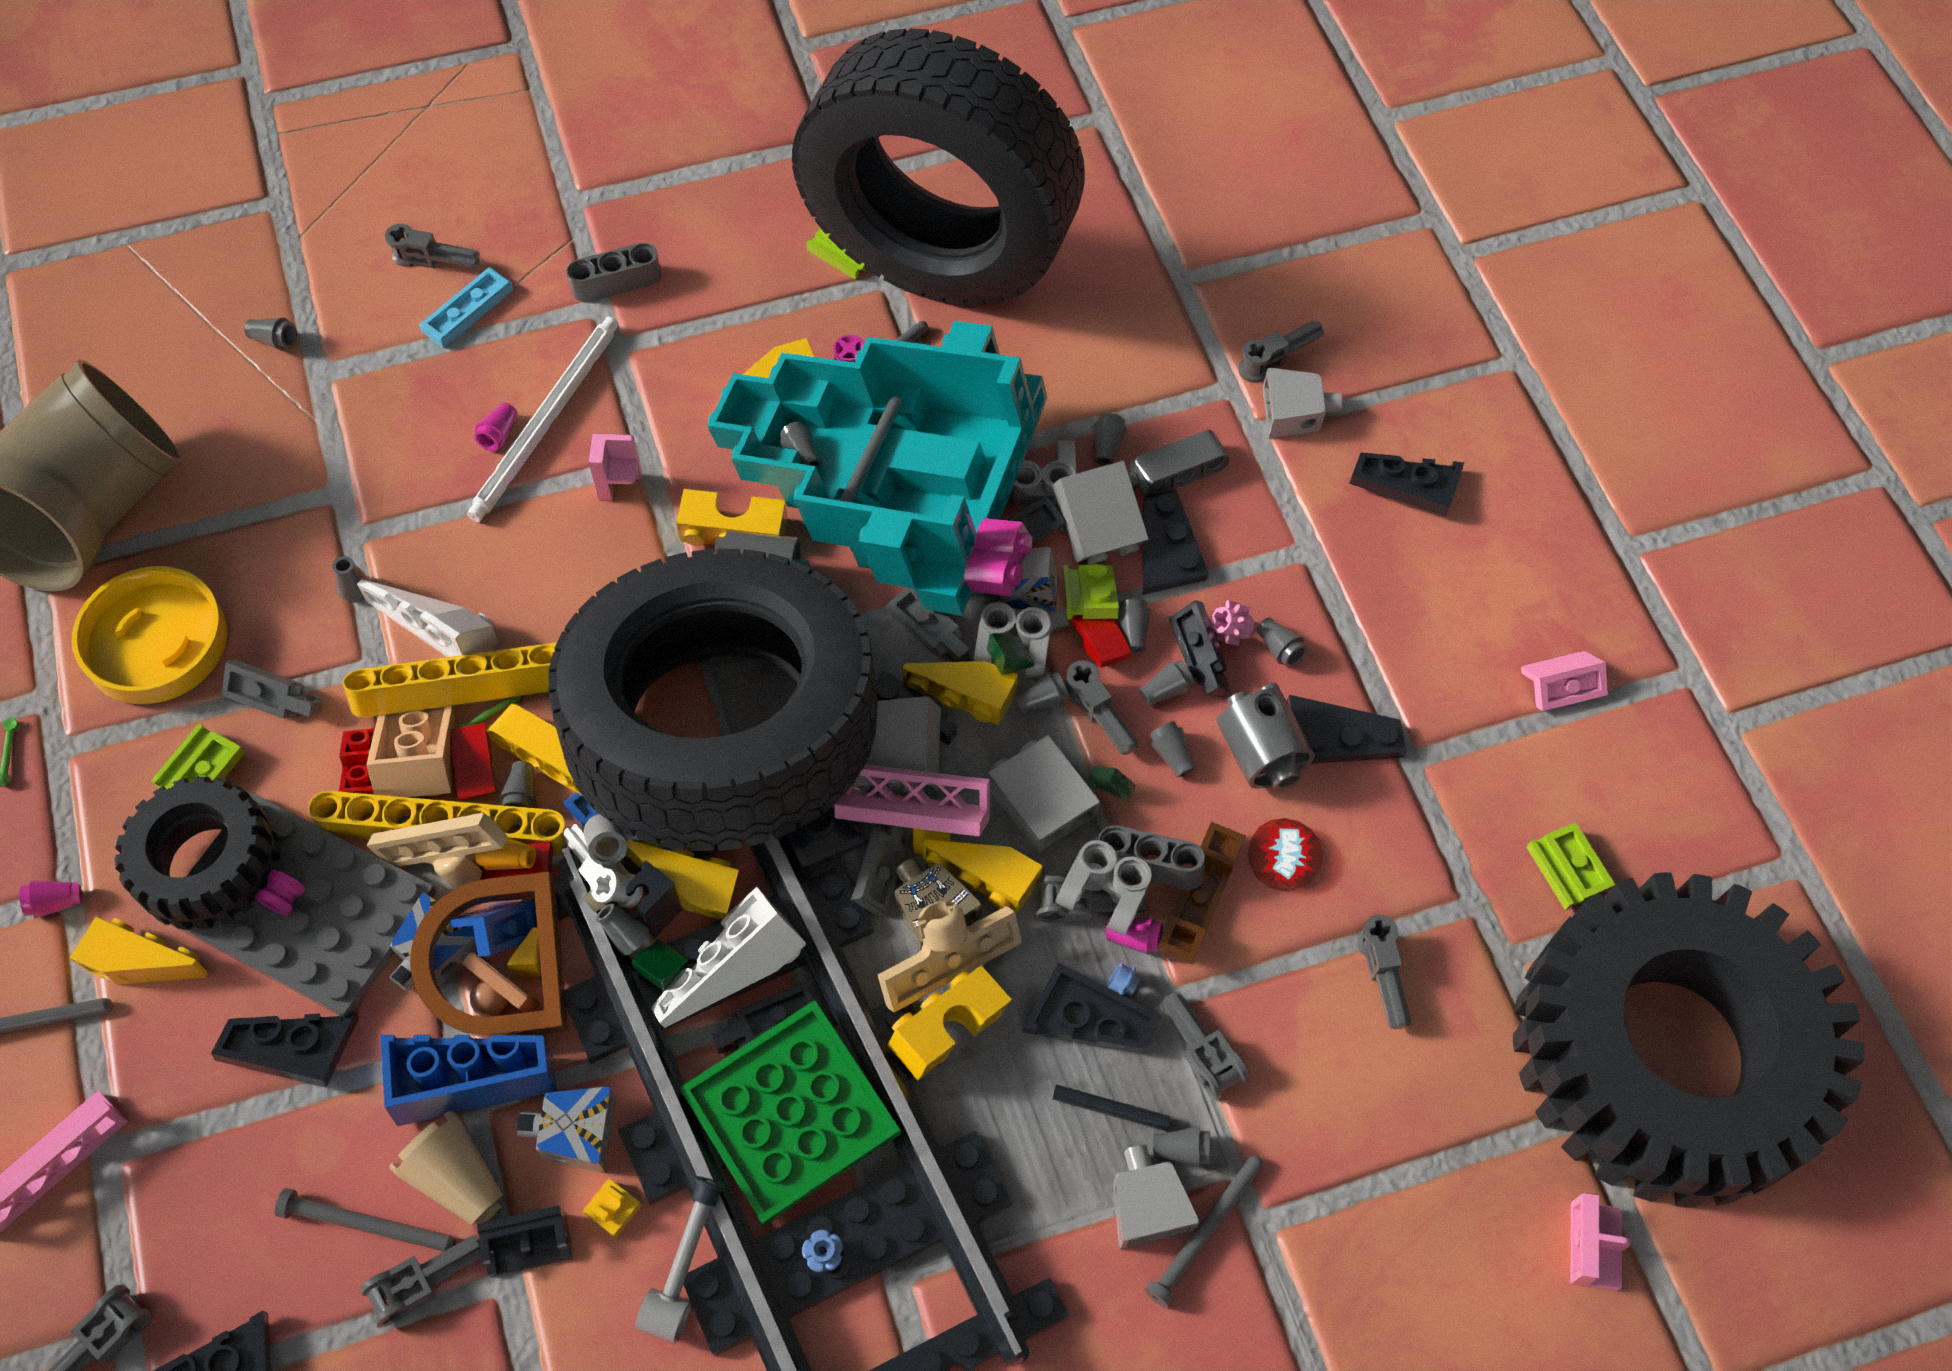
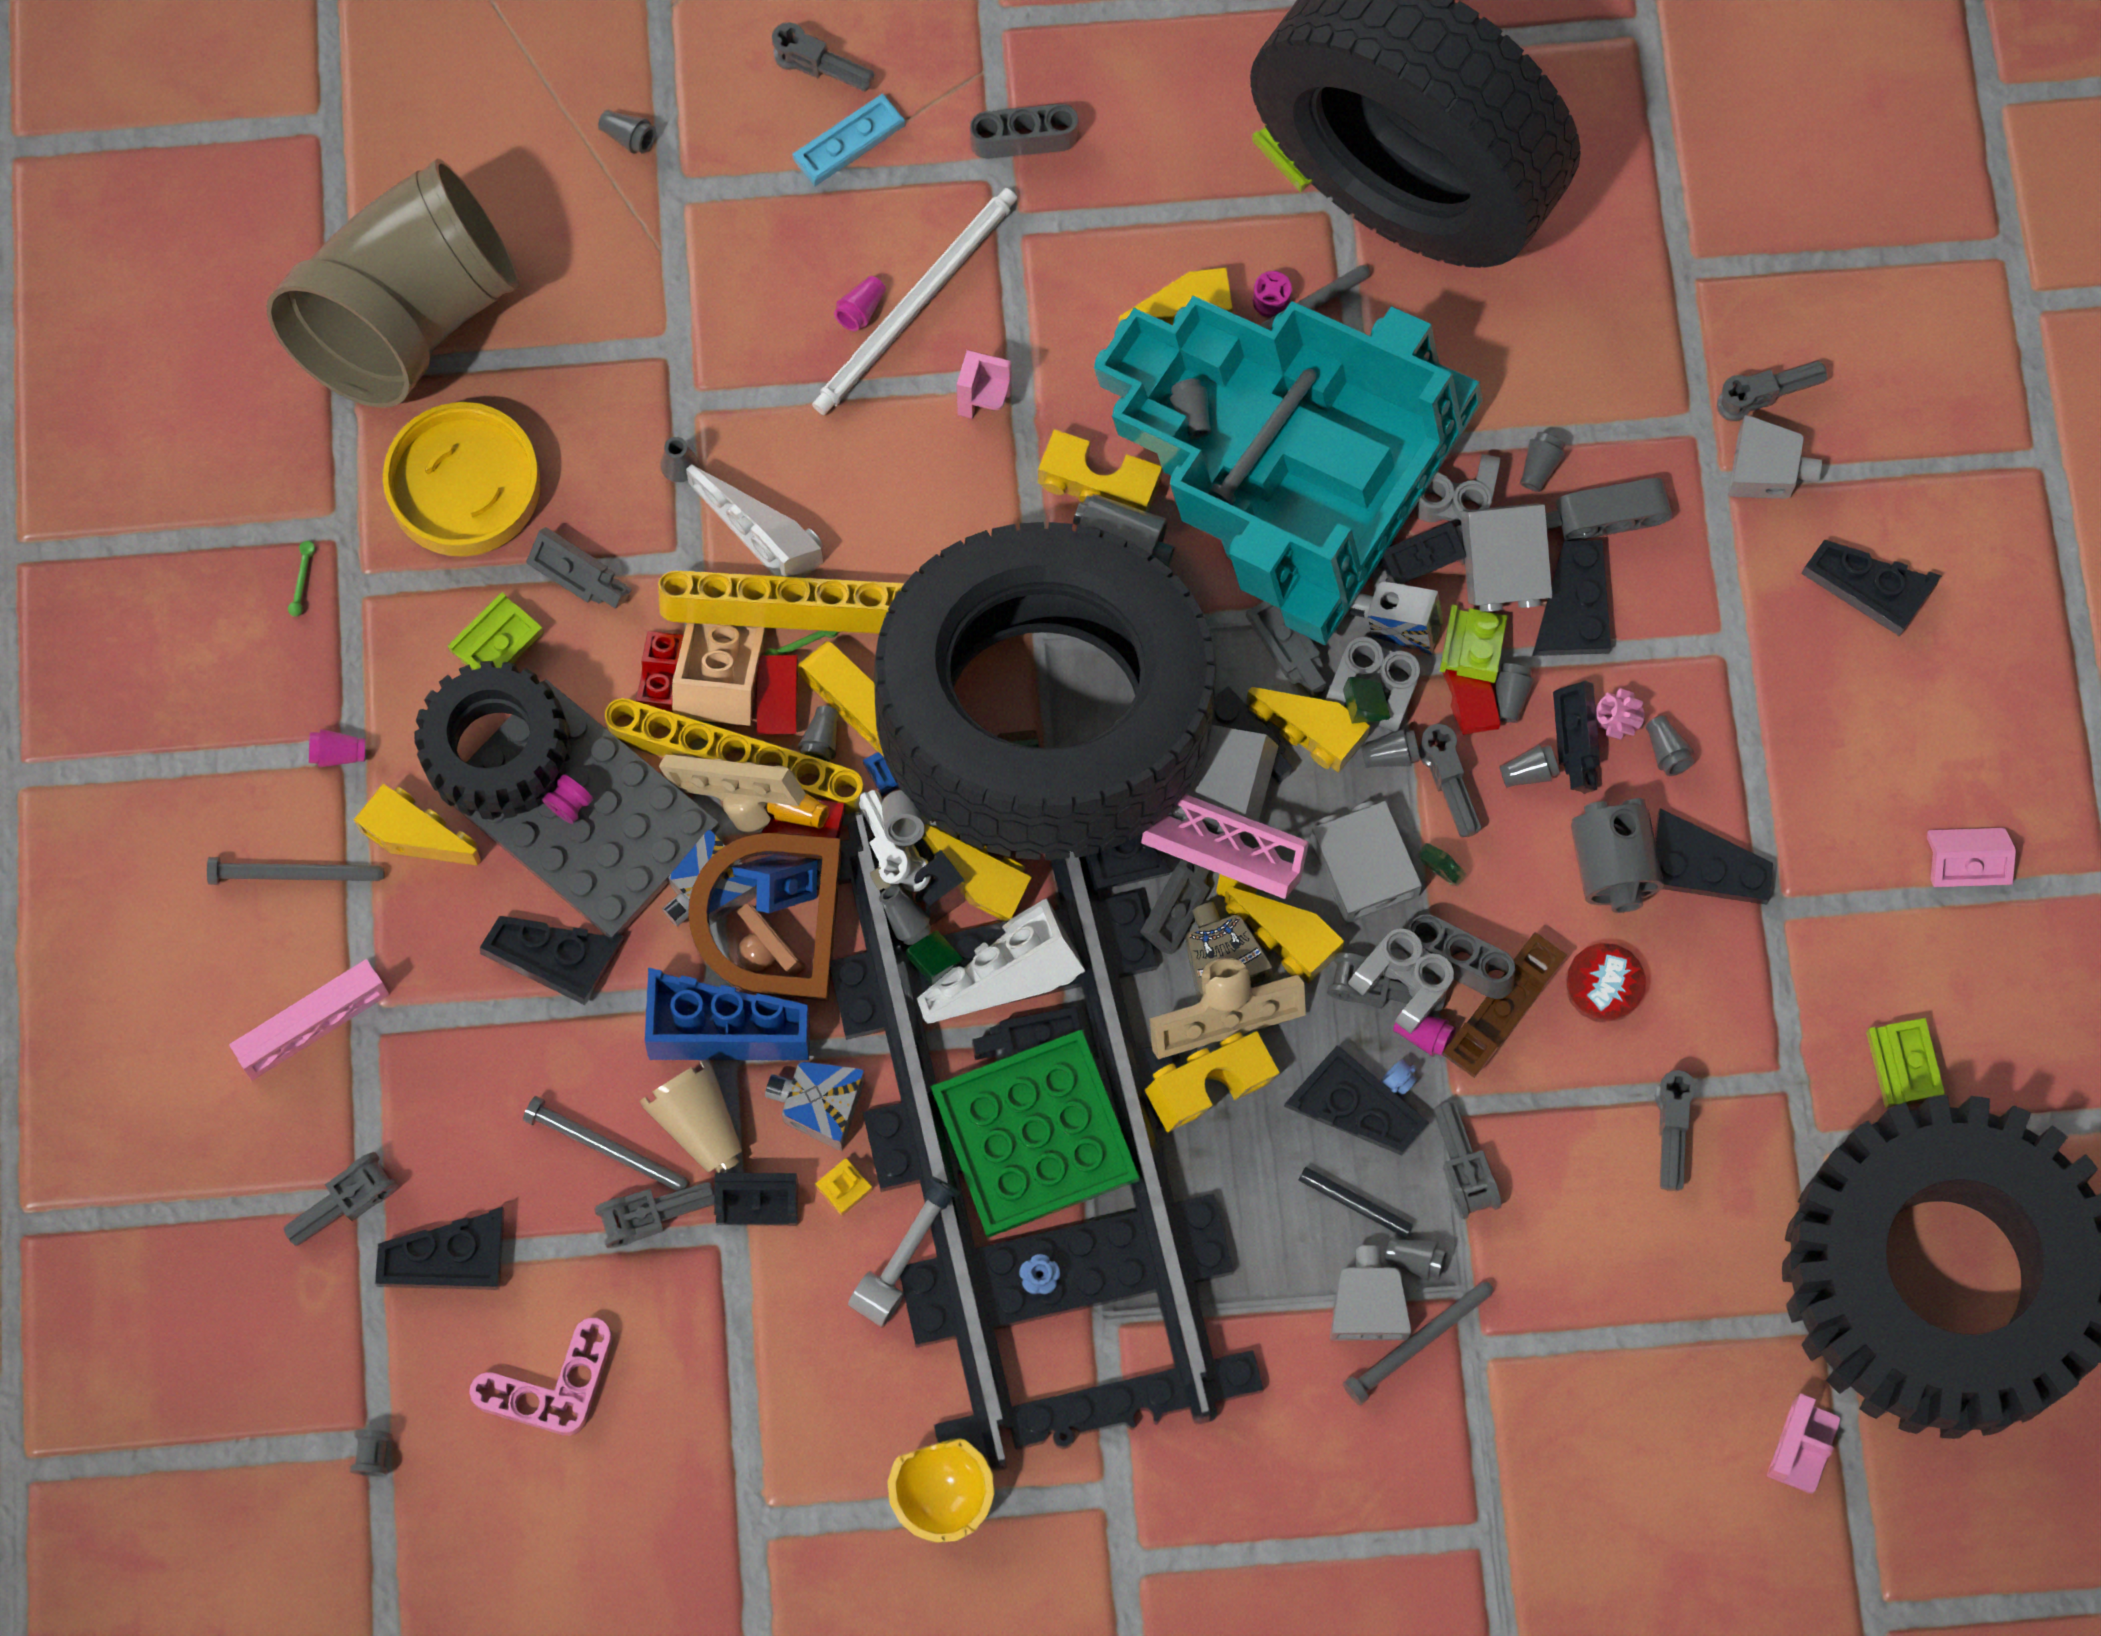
camera: 15 degrees right, 10 degrees up
yellow slope [507,928,542,977] -> none
dark pink brick [964,518,1032,596] -> none
dark grey cone [1150,721,1196,778] -> none

